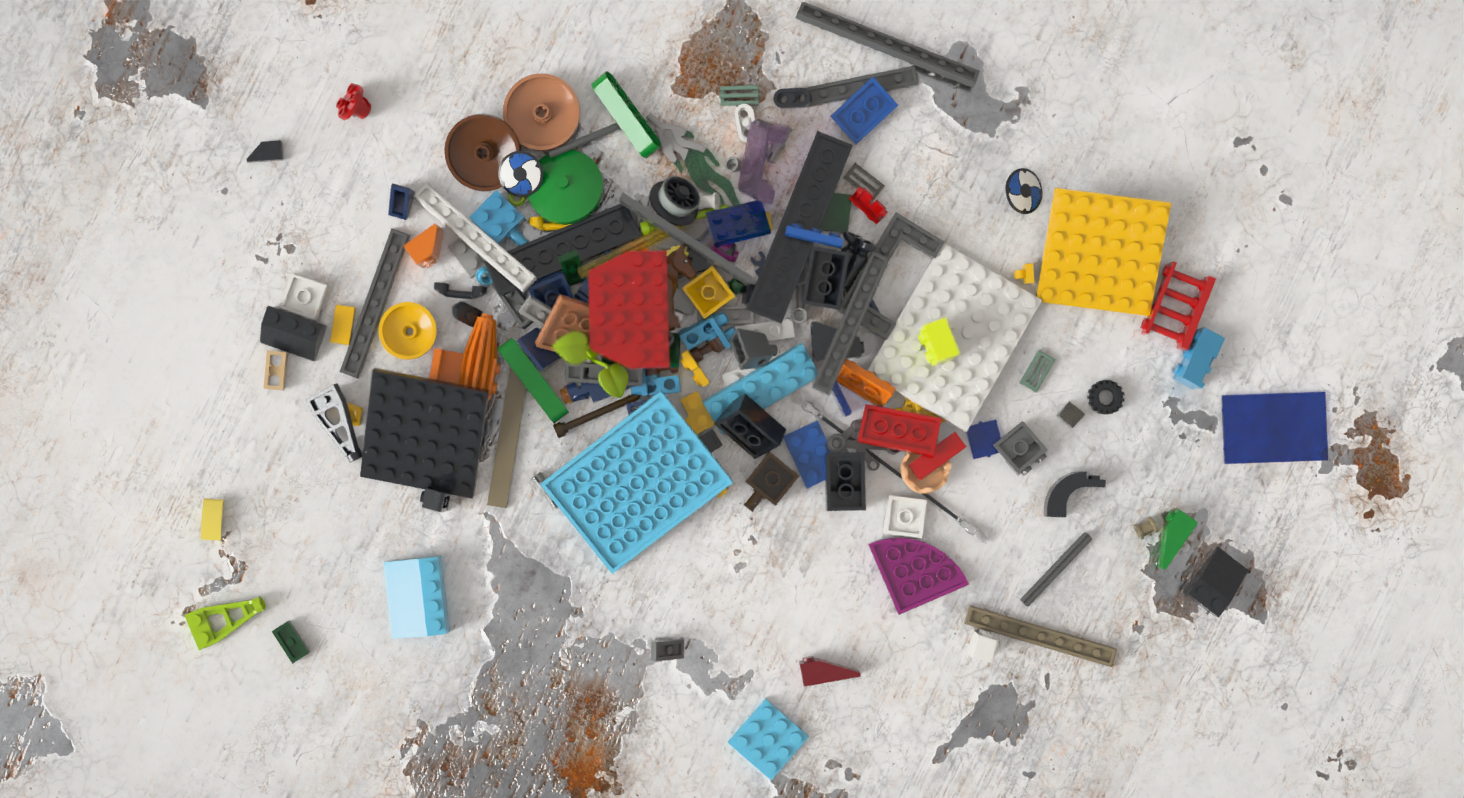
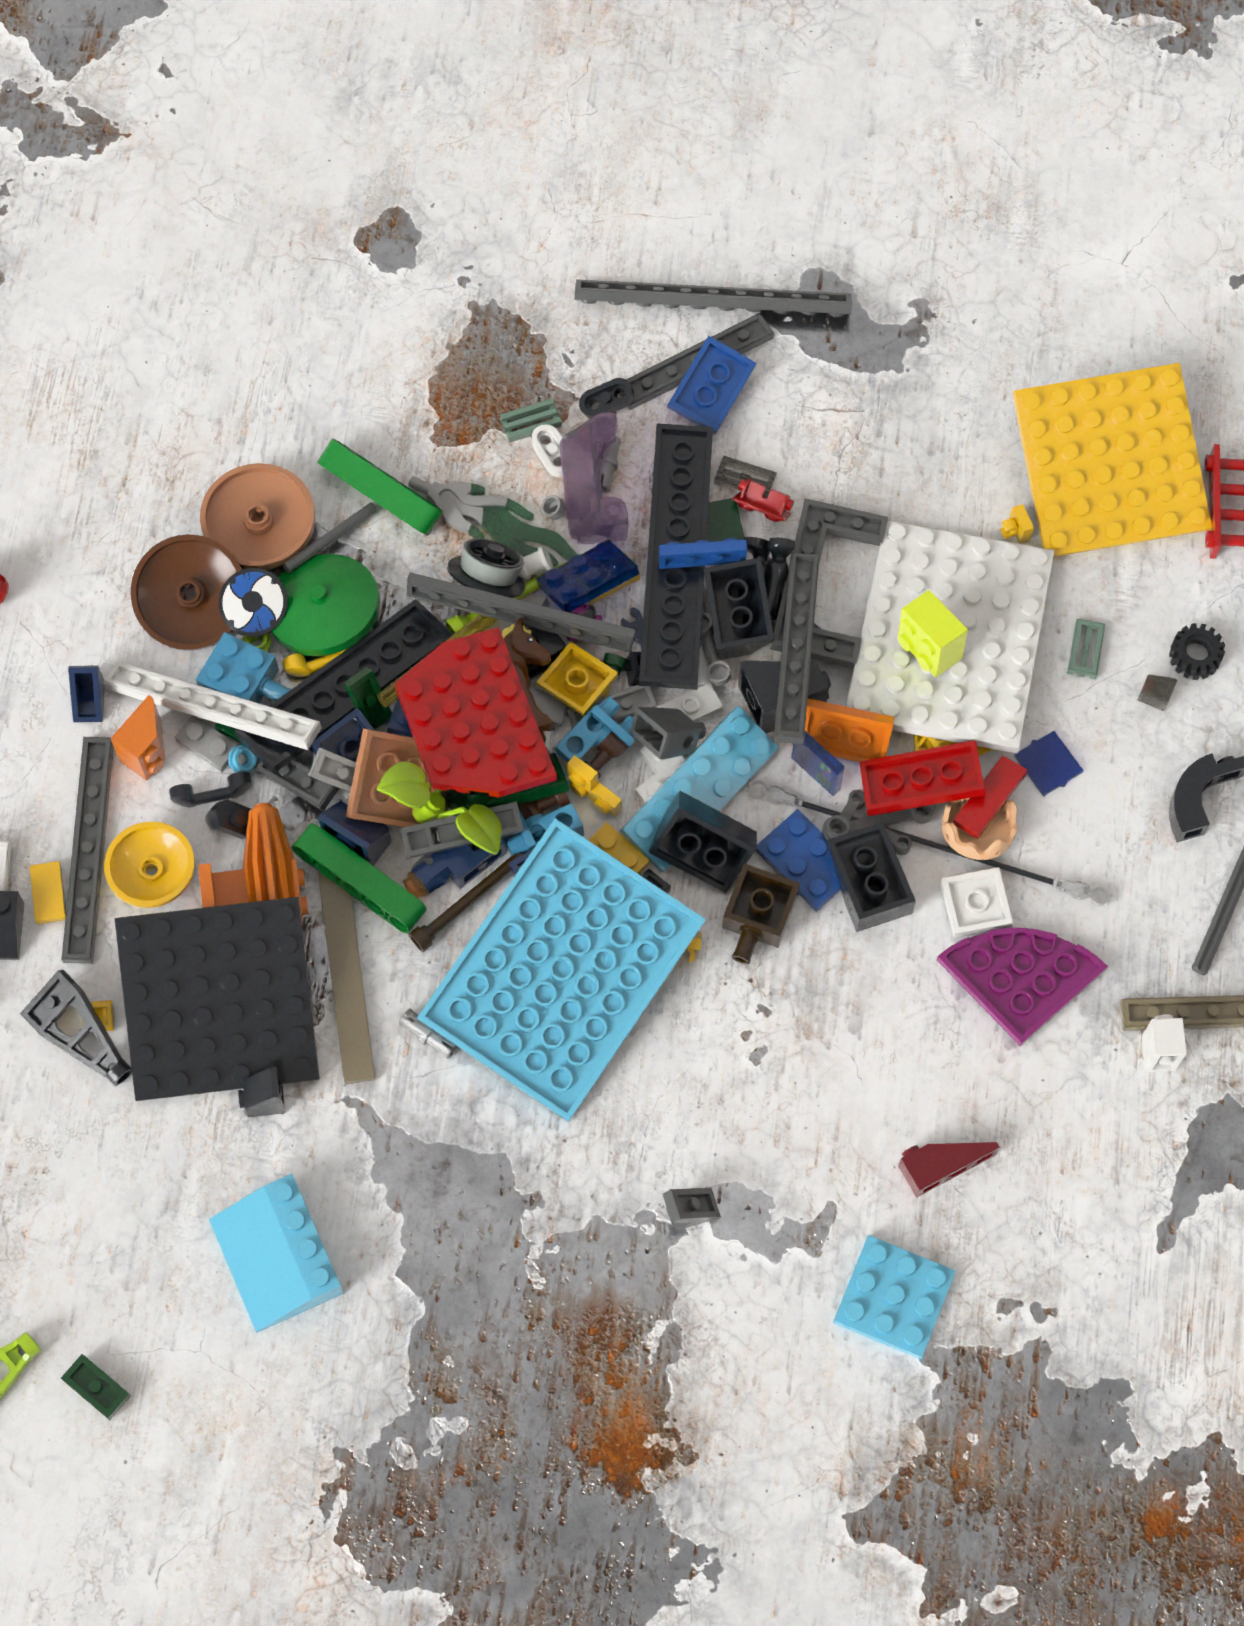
camera: 15 degrees left, 20 degrees down
dark grey plate [993,421,1048,476] -> none
shield [1005,168,1042,214] -> none

